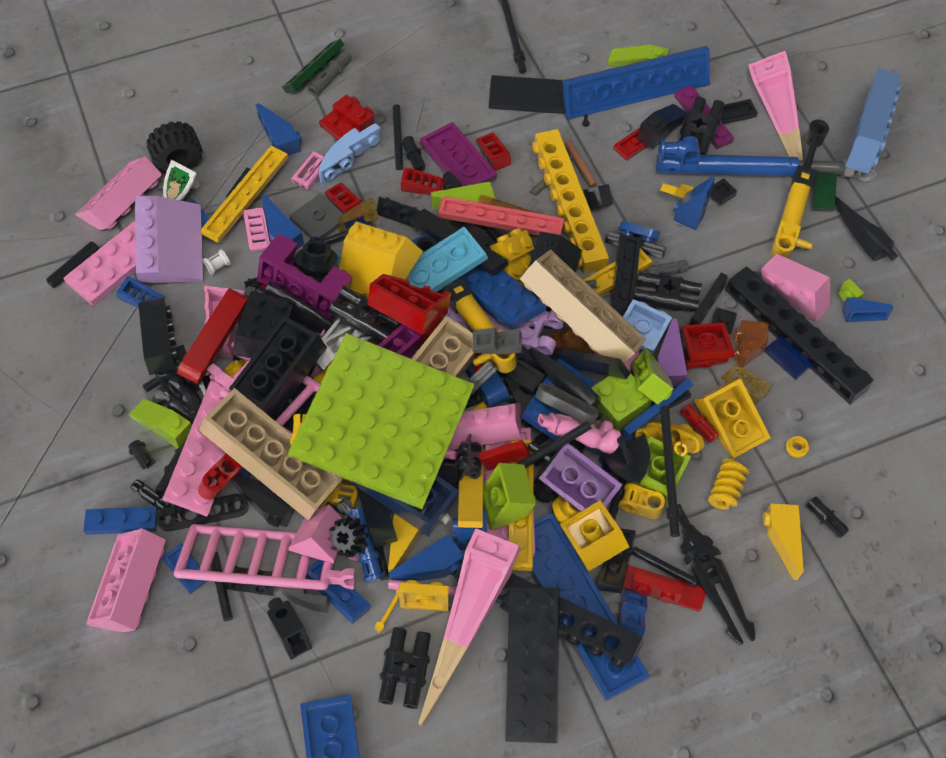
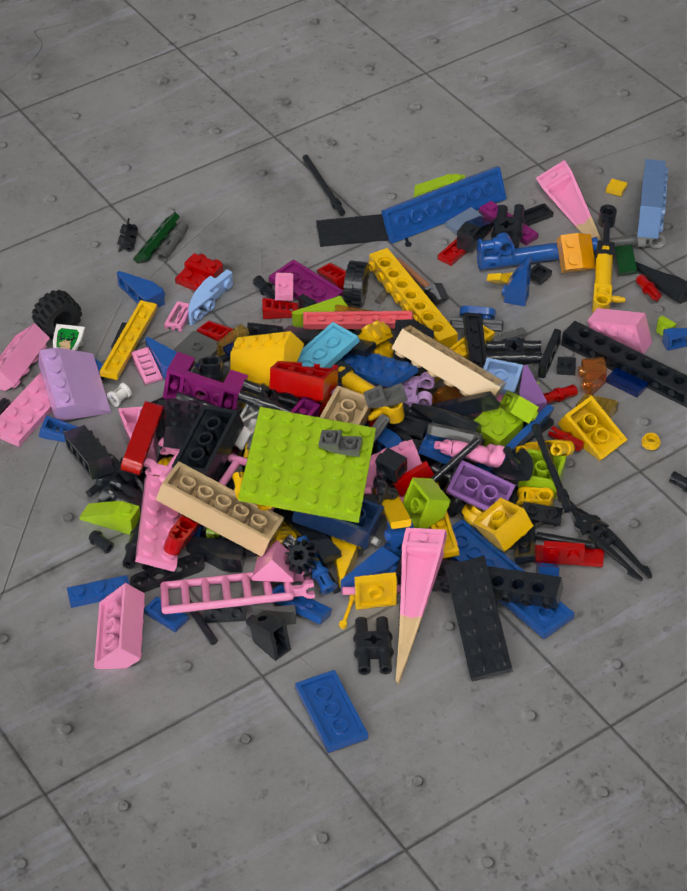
camera: 10 degrees left, 15 degrees down
black axle [130,479,172,510] -> none
black bar [393,104,403,170] -> none
red plate [680,322,735,361] -> none
yellow piece [708,458,750,510] -> none
yellow slope [763,503,804,580] -> none
none -> black hinge [117,218,138,252]
none -> bright pink bracket [275,273,293,301]
none -> dark grey slope [319,430,363,457]
none -> black bush [343,260,370,306]
none -> black brick [375,447,407,483]
none -> sand blue tile [445,207,482,235]
none -> black hinge [522,502,563,527]
none -> light orange slope [556,233,596,273]
none -> yellow tile [606,178,628,197]
none -> red axle [635,274,662,302]

